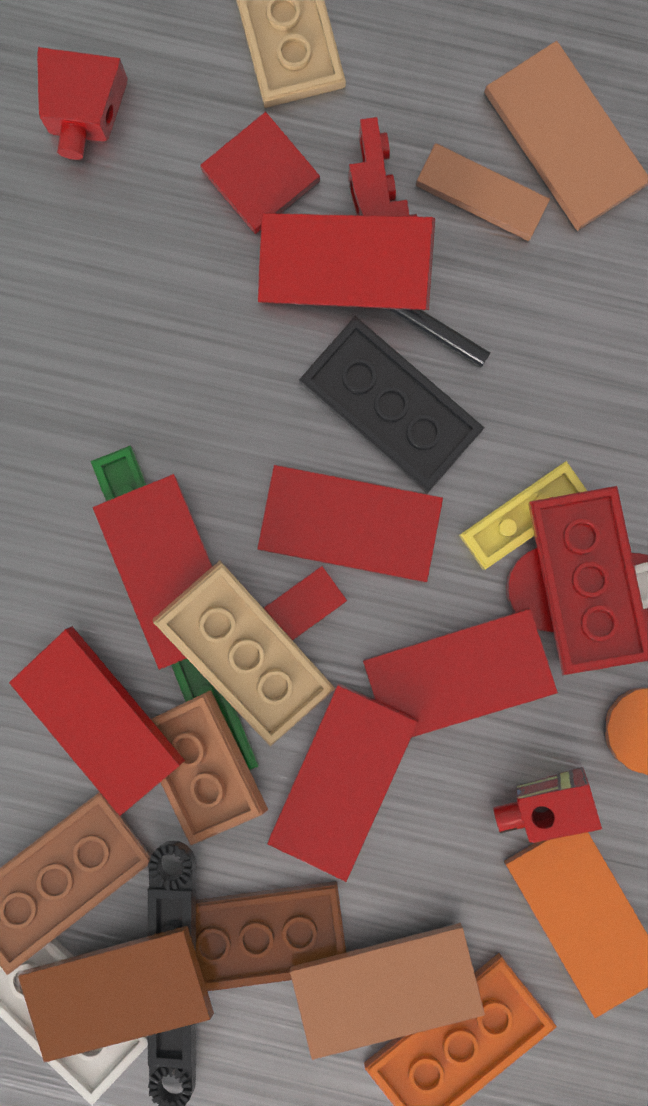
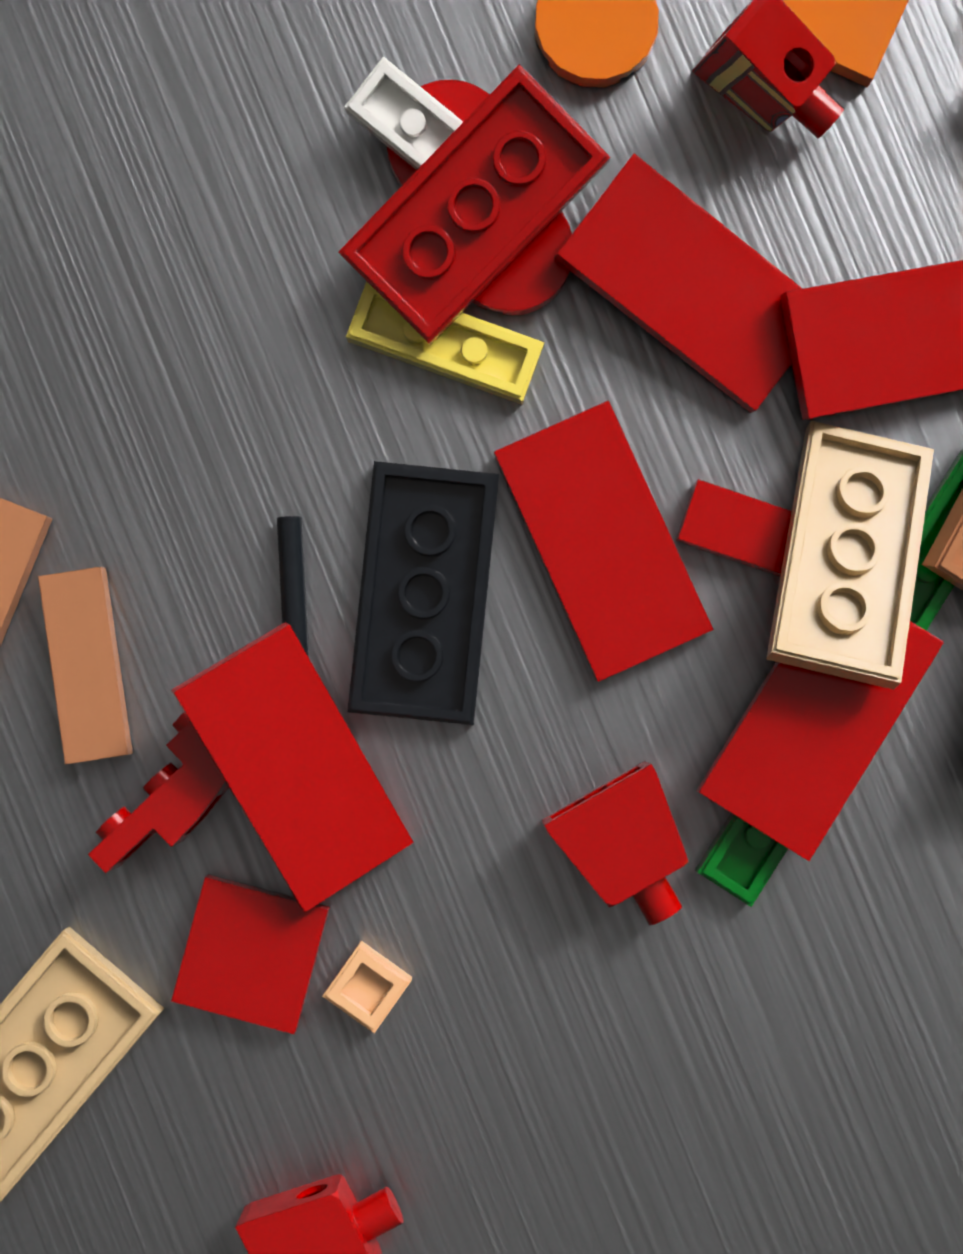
camera: 125 degrees left, 0 degrees up
none -> light nougat tile [322,941,412,1034]
none -> red torso [542,761,688,925]

